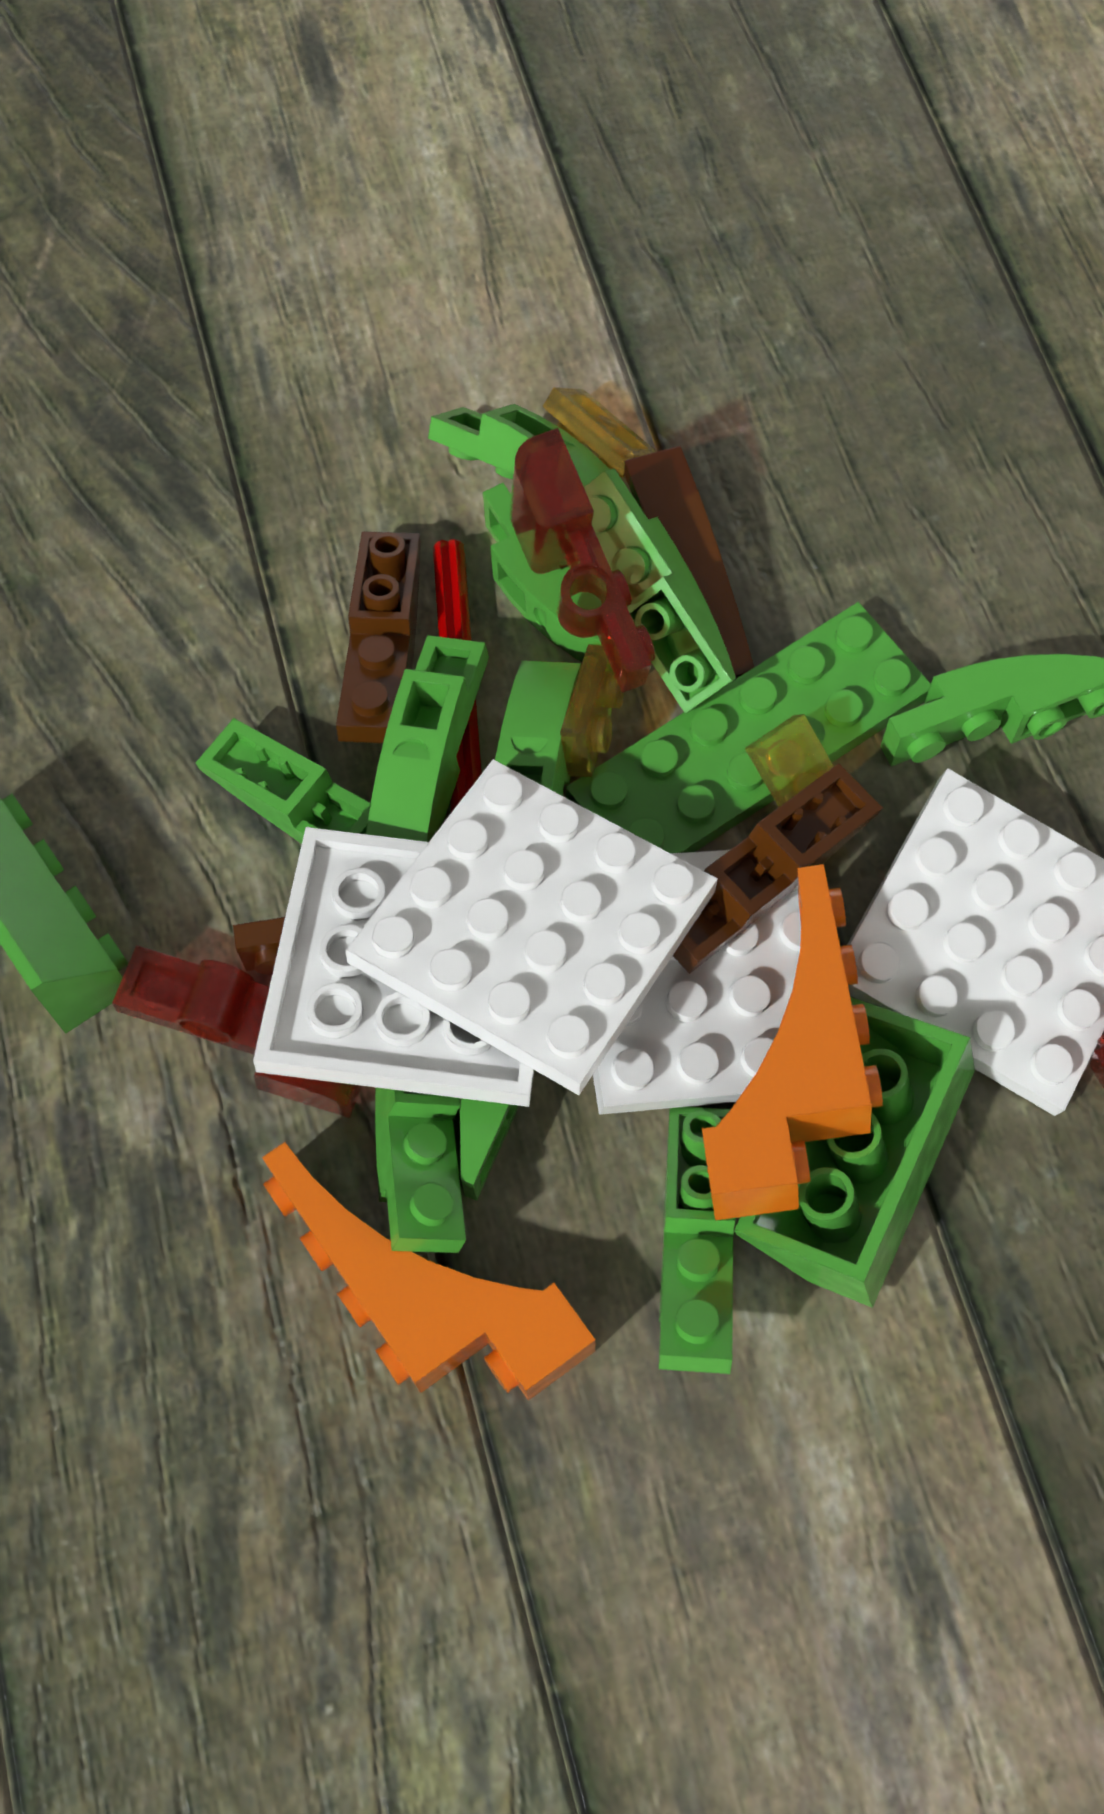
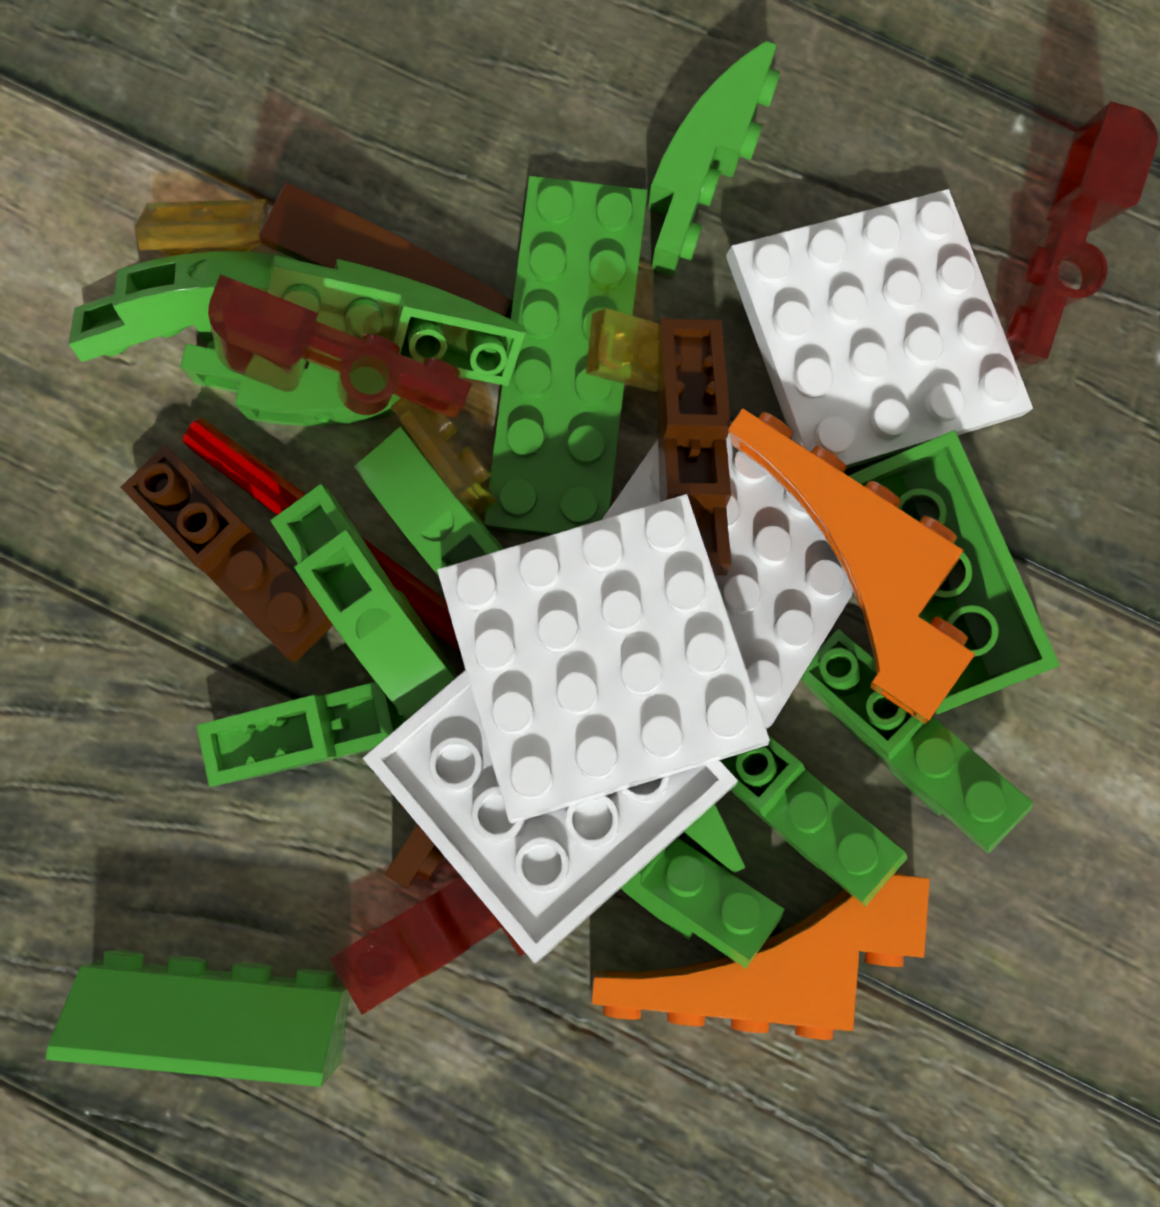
camera: 55 degrees left, 15 degrees up
none -> bright green slope [720,735,908,907]

